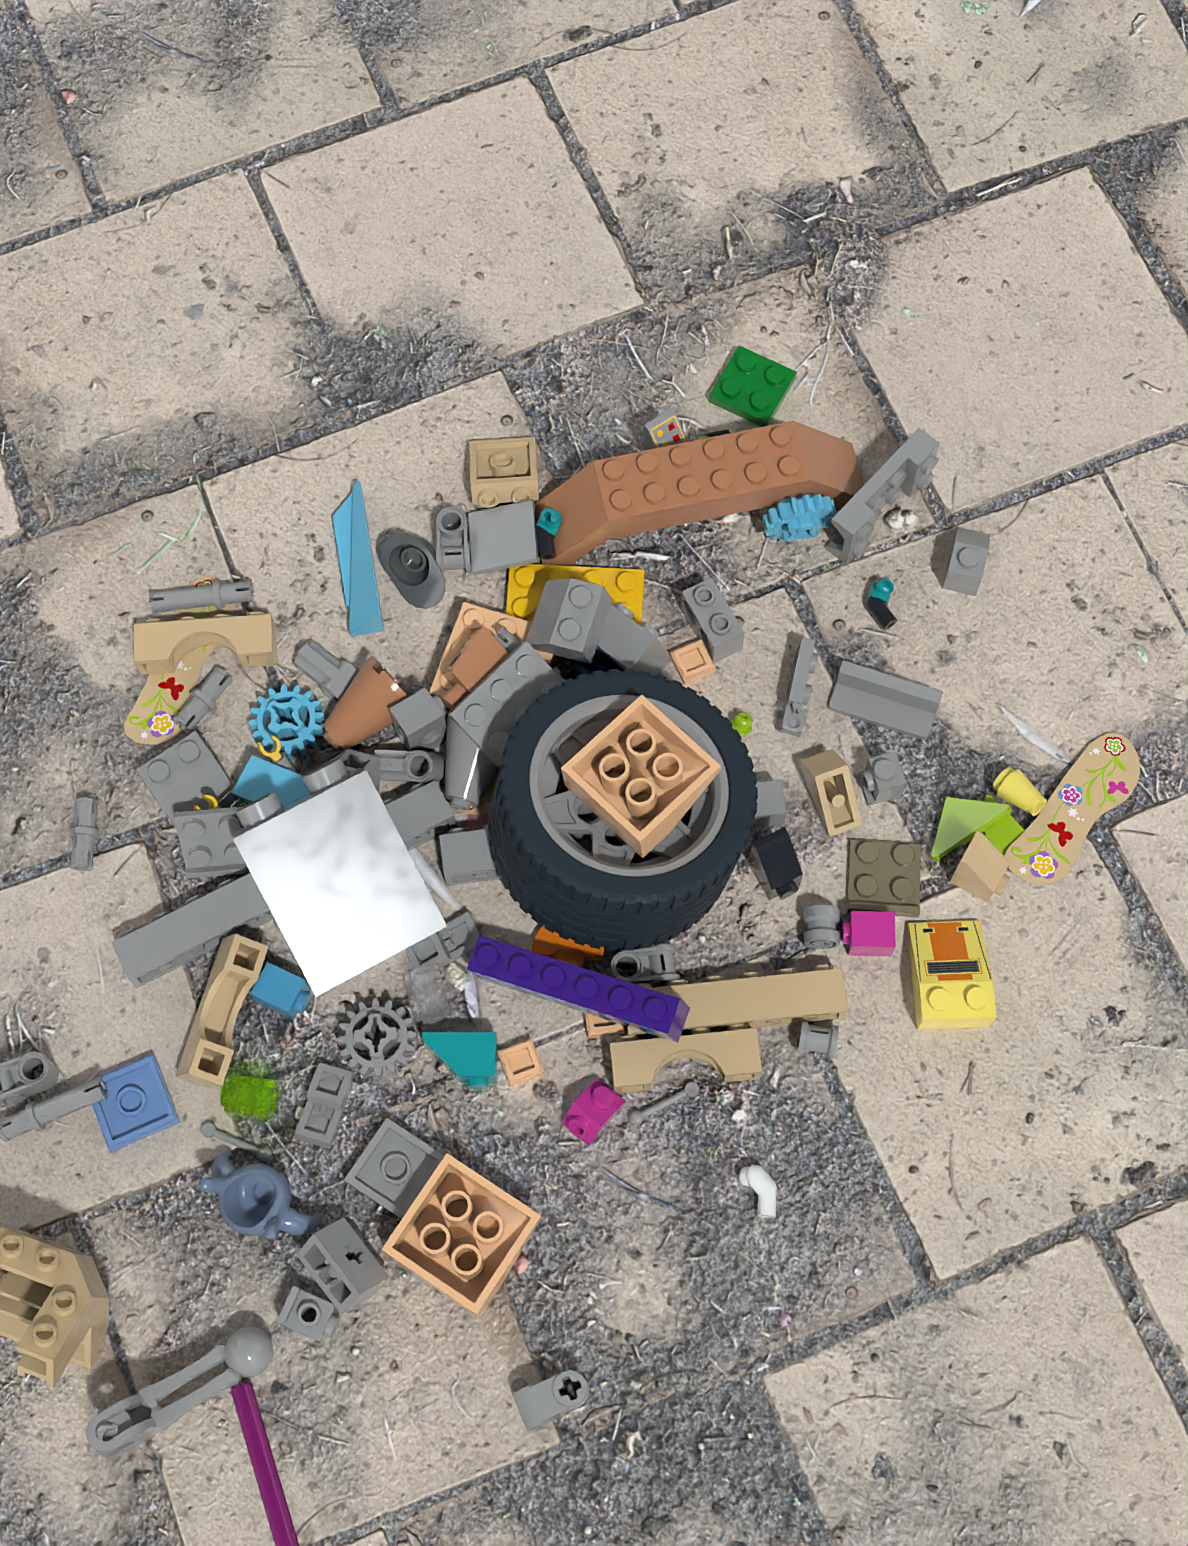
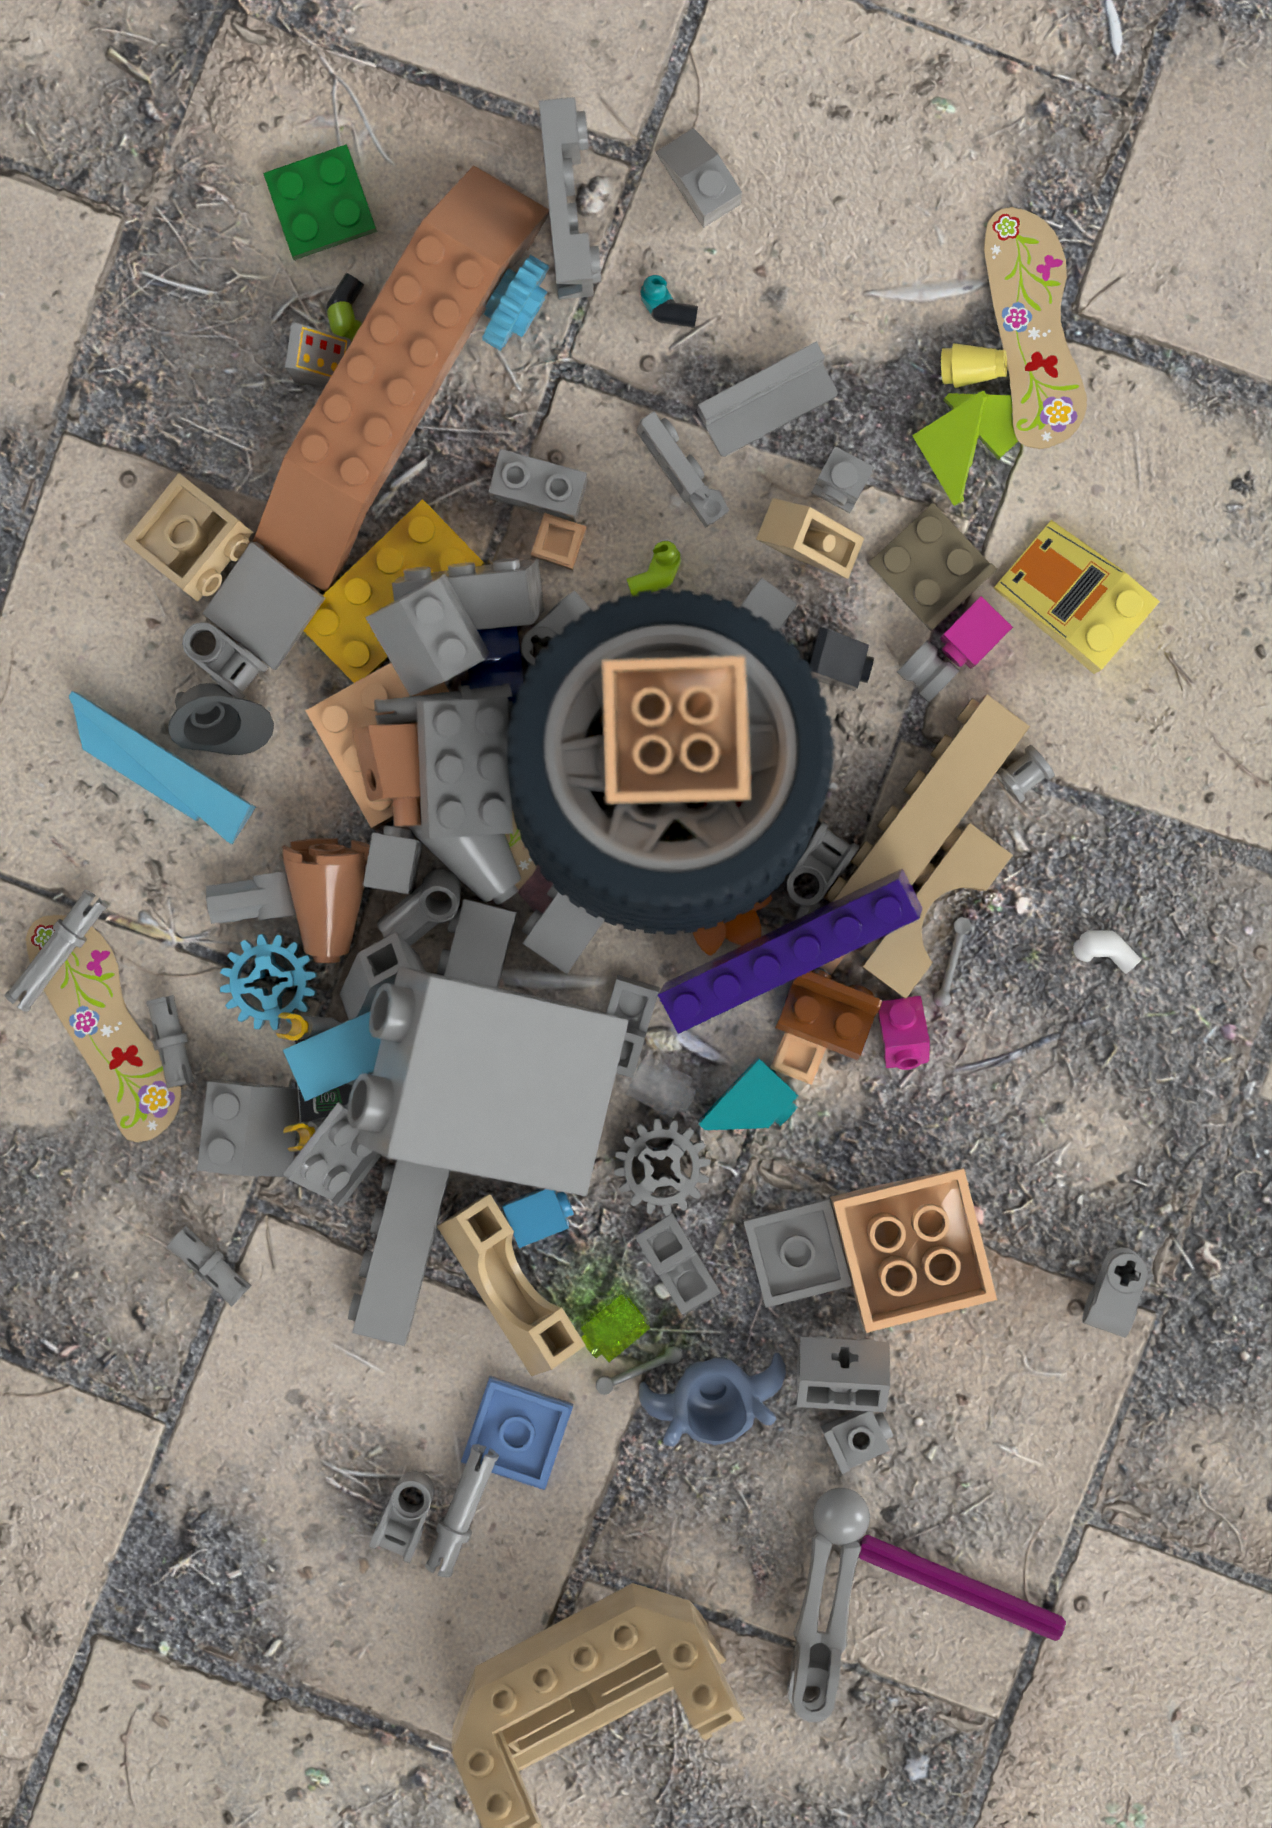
camera: 50 degrees left, 20 degrees up
tan arch [134,612,277,675] -> none
arm [535,508,562,560] -> none
tan slope [950,831,1010,903] -> none
none -> dark orange bracket [775,969,882,1060]

